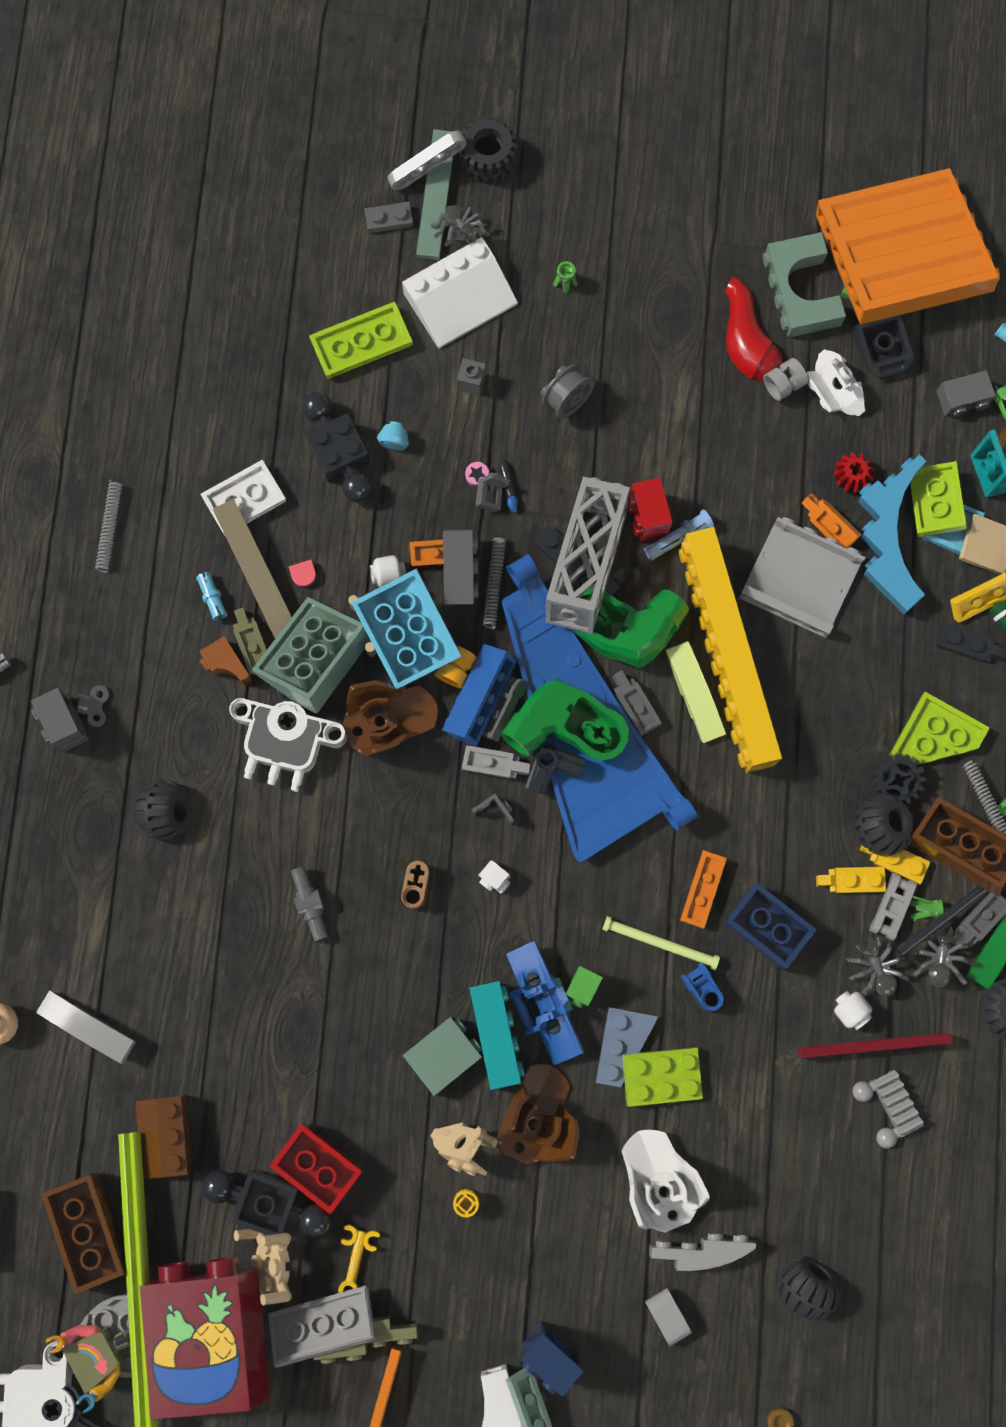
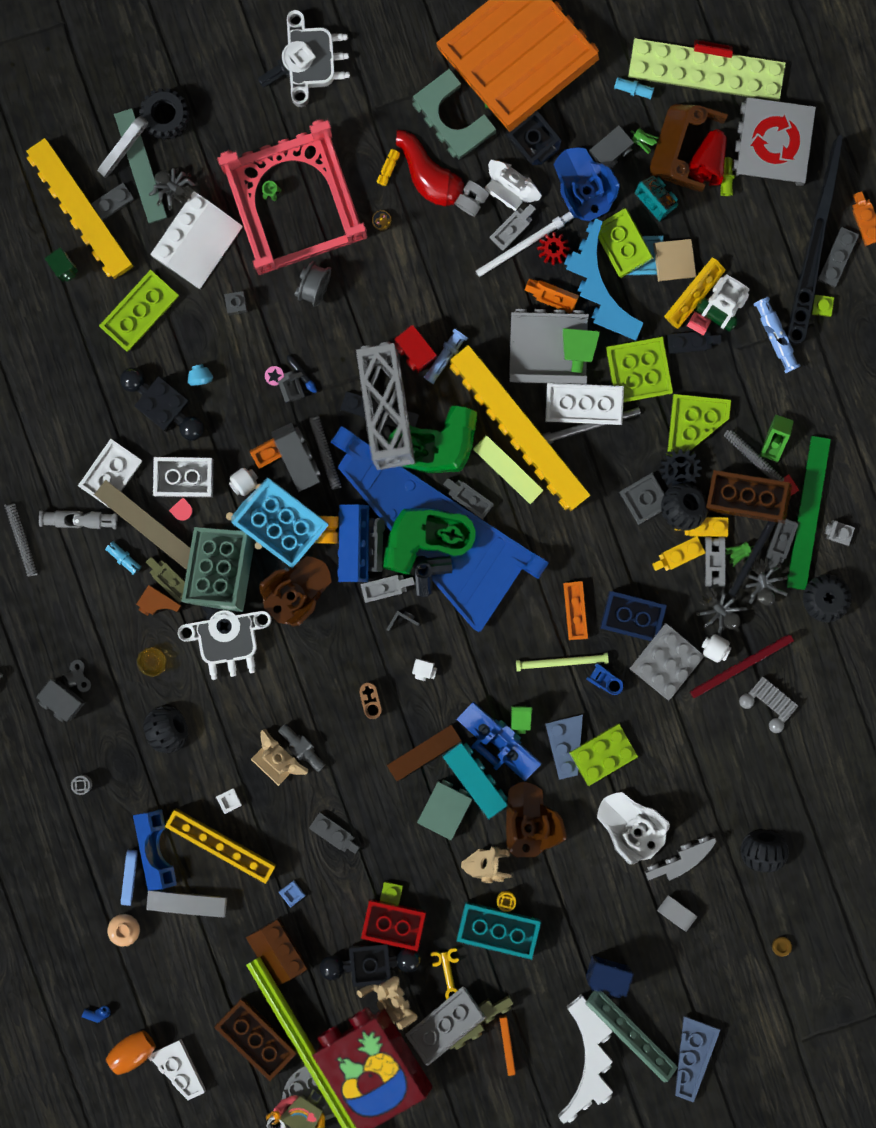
camera: 25 degrees left, 10 degrees up
none -> yellow brick [26,138,134,279]
none -> light grey piece [39,510,118,529]
none -> dark green brick [44,248,78,282]
none -> light grey wheel [71,775,93,795]
none -> light blue beam [121,849,138,906]
none -> blue arch [133,810,177,891]
none -> clear yellow hair [137,647,166,677]
none -> white brick [153,457,214,497]
none -> yellow brick [165,808,276,884]
none -> white plate [216,788,242,814]
none -> coral arch [217,119,367,275]
none -> tan piece [251,729,308,786]
none -> piece [258,10,350,107]
none -> medium blue tile [279,880,306,907]
none -> white plate [288,42,316,70]
none -> dark grey hinge [309,812,360,854]
none -> pearl gold tile [372,210,391,230]
none -> yellow axle [377,149,400,186]
none -> lime plate [380,881,403,905]
none -> reddish brown tile [387,724,462,781]
none -> teal brick [457,901,541,960]
none -> white bar [476,211,574,277]
none -> light grey hinge [489,204,536,251]
none -> flat silver bar [543,407,641,444]
none -> white tile [545,383,624,425]
none -> blue piece [554,148,619,221]
none -> bright green torso [562,328,600,373]
none -> lime plate [606,337,673,403]
none -> dark grey tile [619,473,665,525]
none -> light grey plate [630,623,705,701]
none -> coral tile [687,312,711,336]

